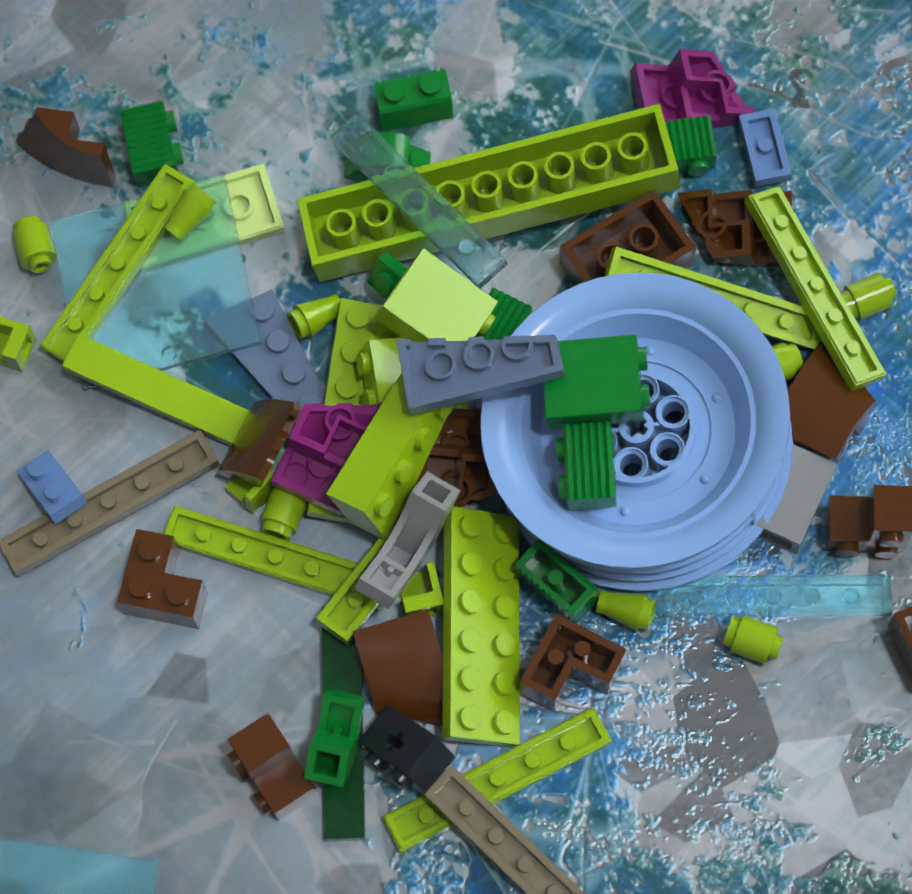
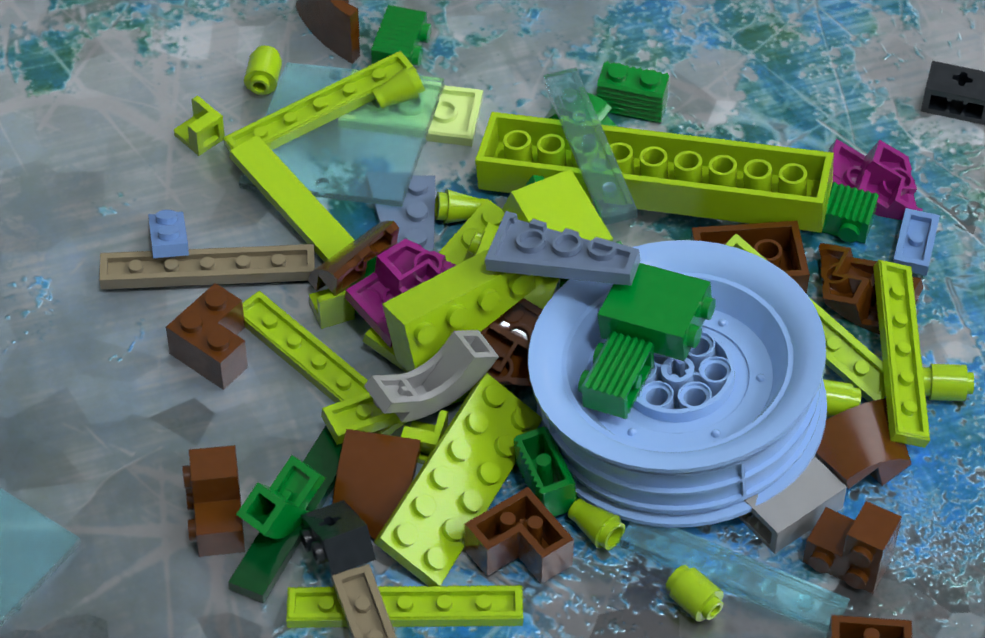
camera: 20 degrees right, 20 degrees down
lime brick [260,486,308,541] -> none

